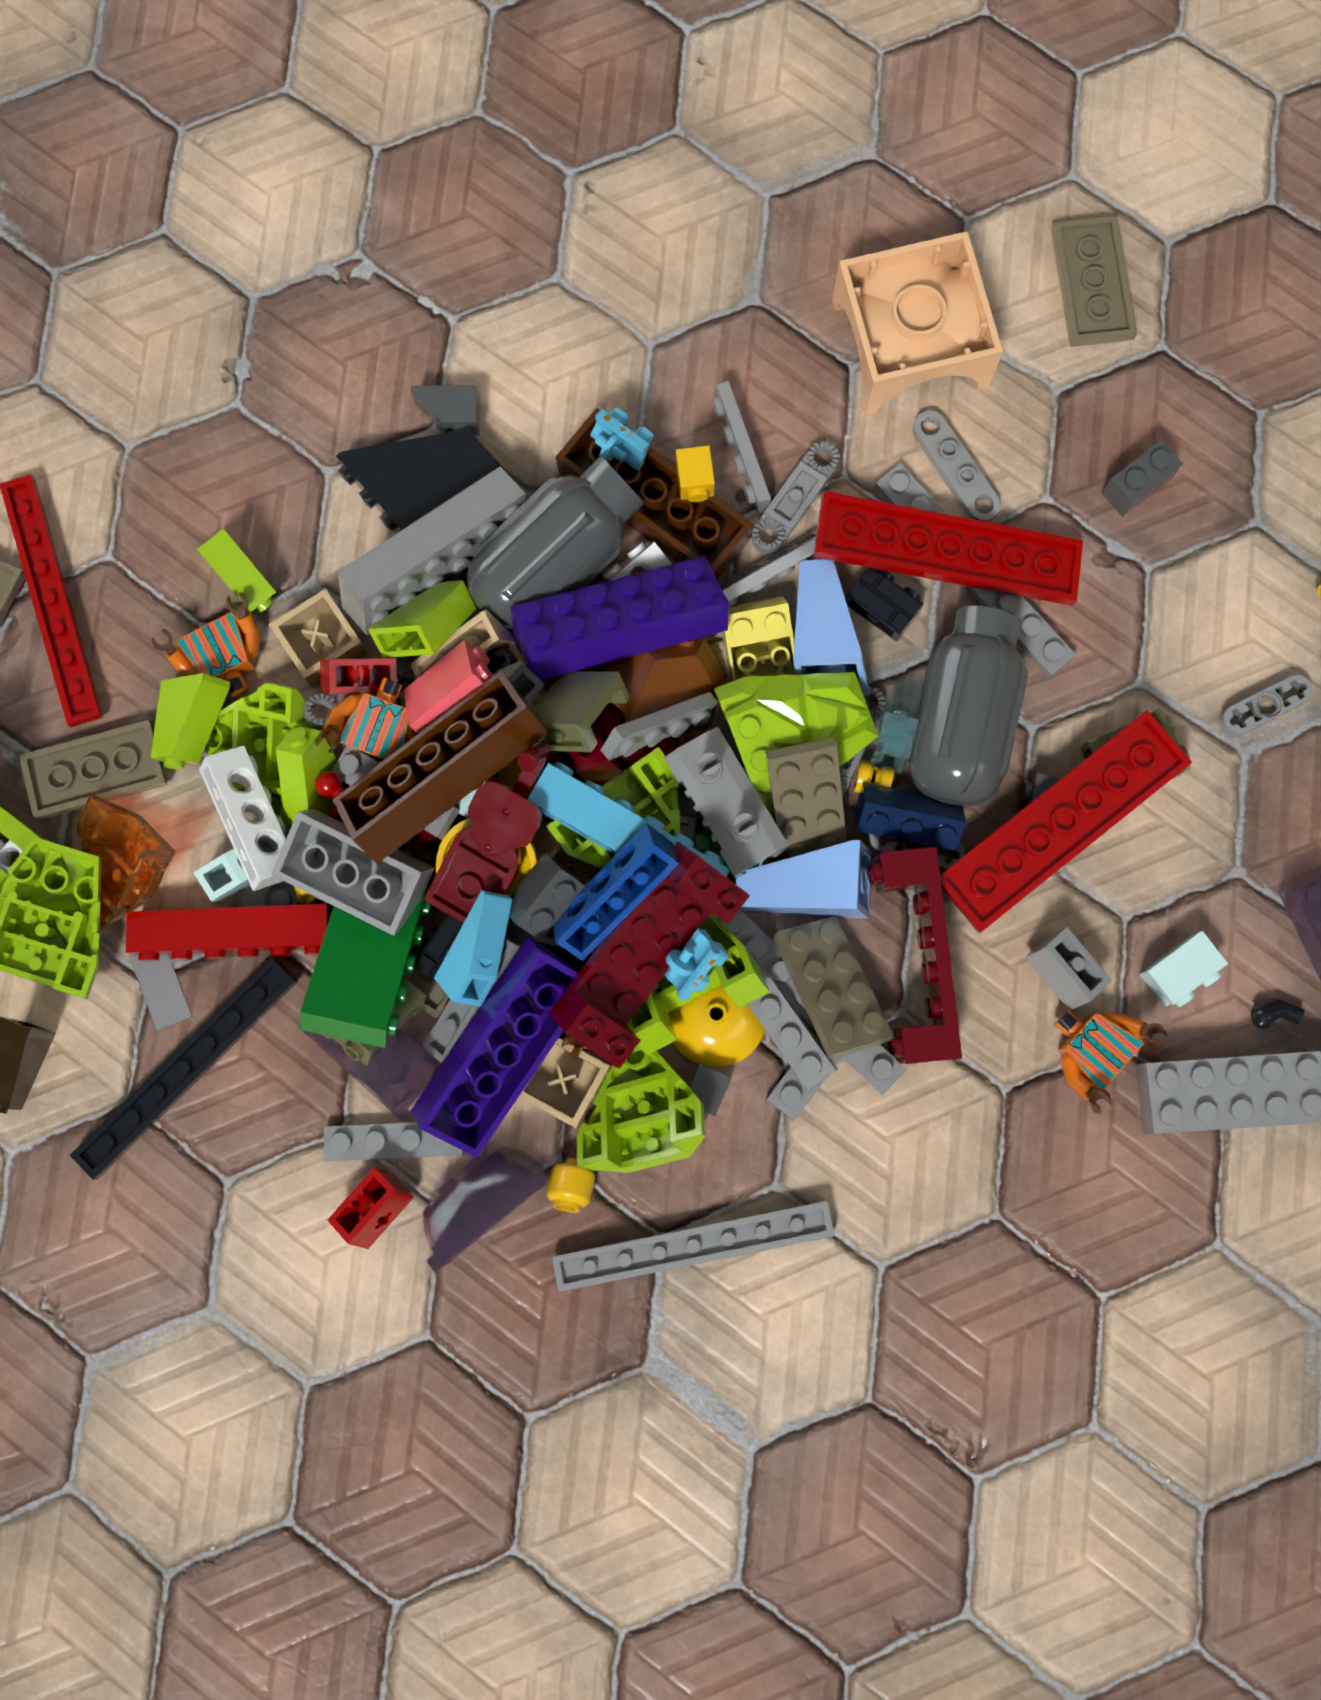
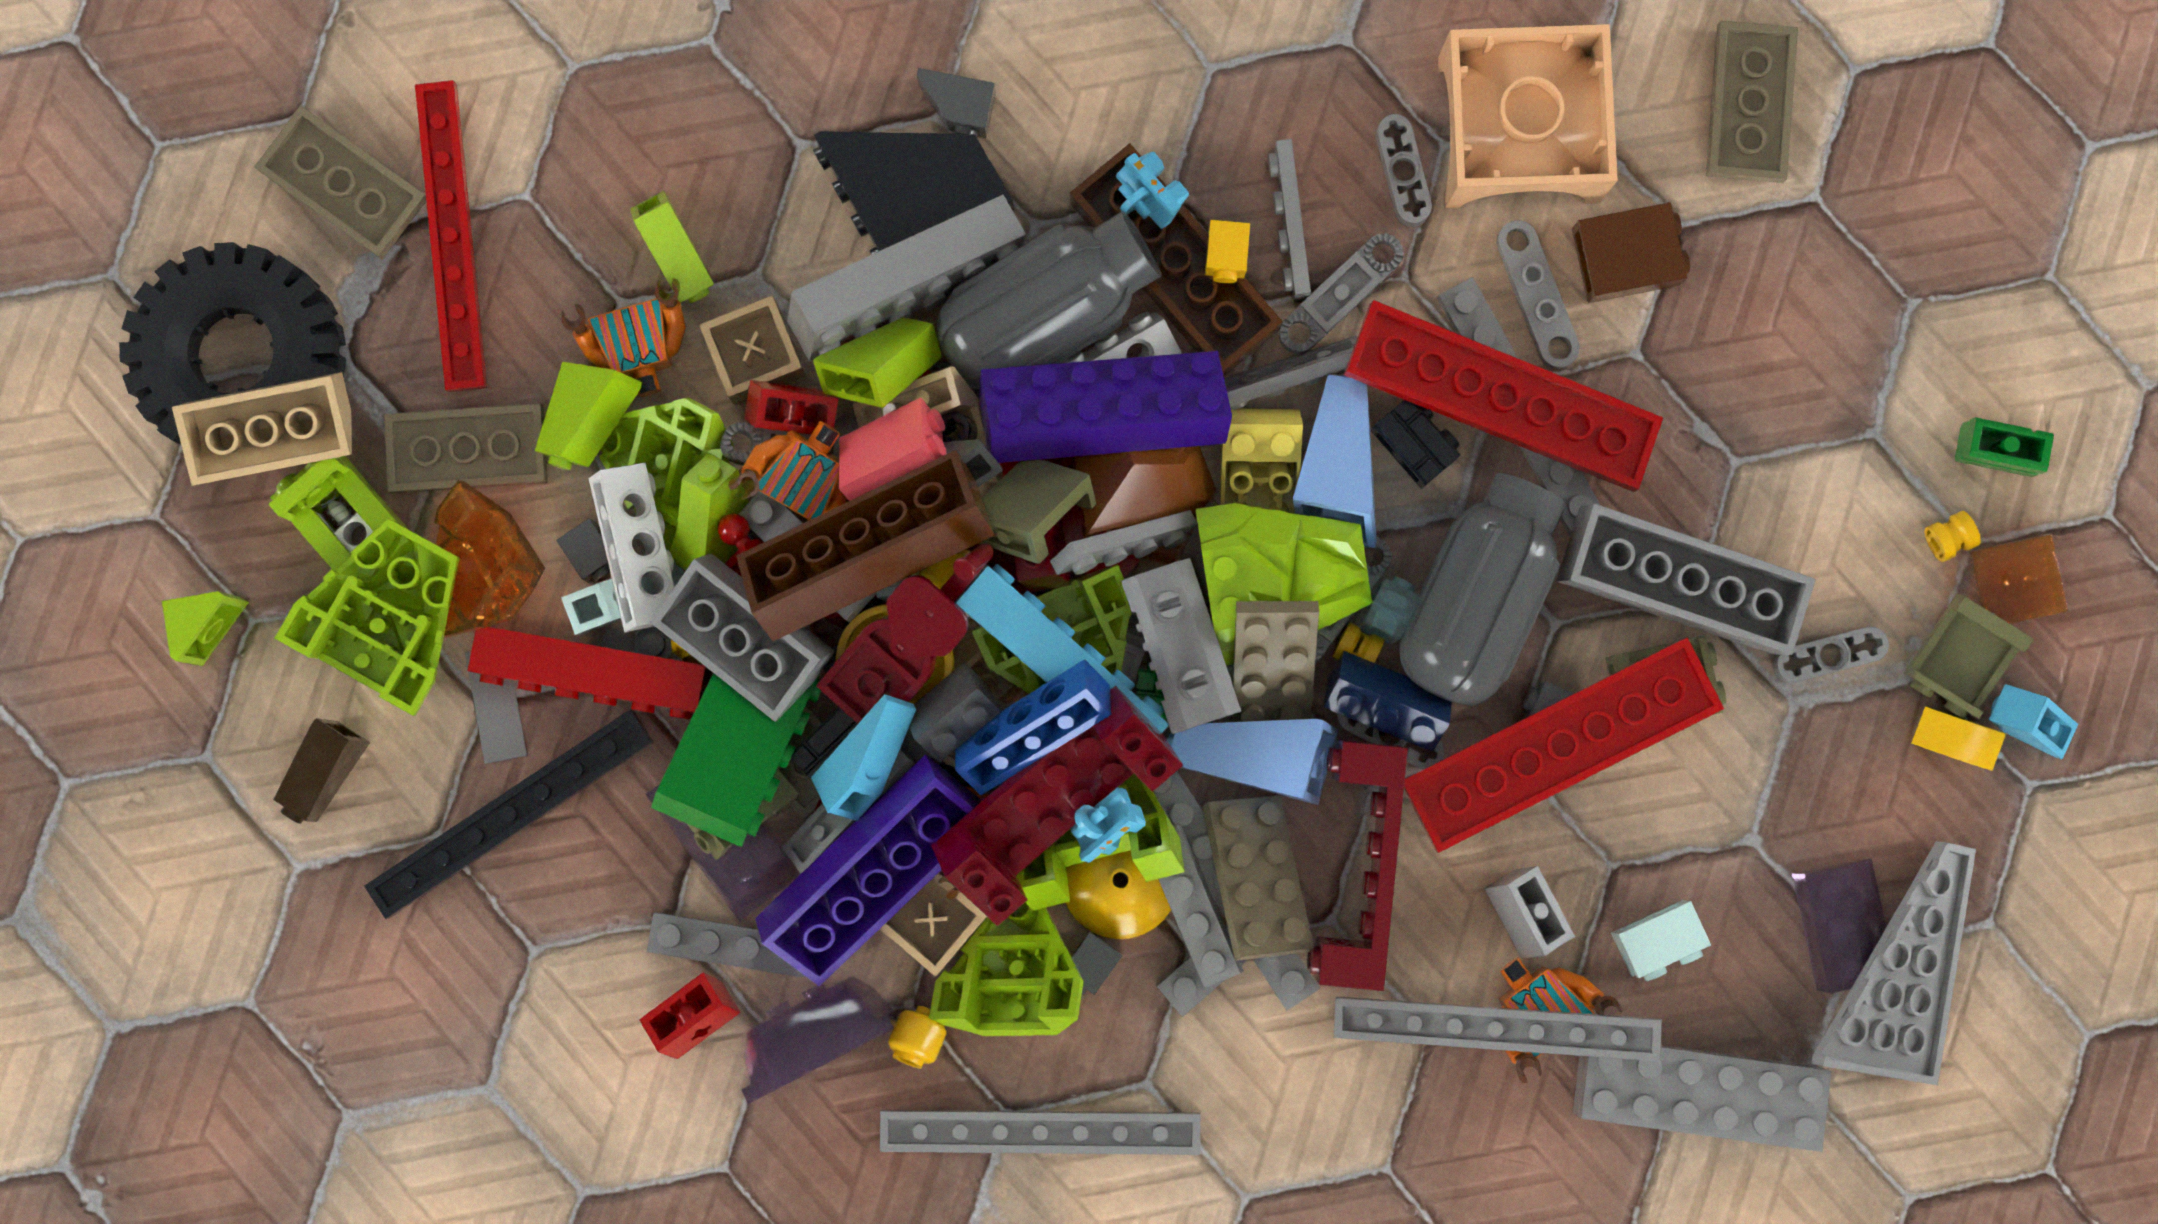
camera: 10 degrees right, 5 degrees up
dark grey brick [1102,440,1183,517] -> none
black arm [1251,998,1305,1029] -> none
none -> dark grey brick [556,518,611,583]
none -> light grey plate [1334,997,1662,1062]
none -> light grey beam [1376,114,1432,227]
none -> light grey brick [1556,504,1816,655]
none -> reddish brown brick [1572,202,1690,304]

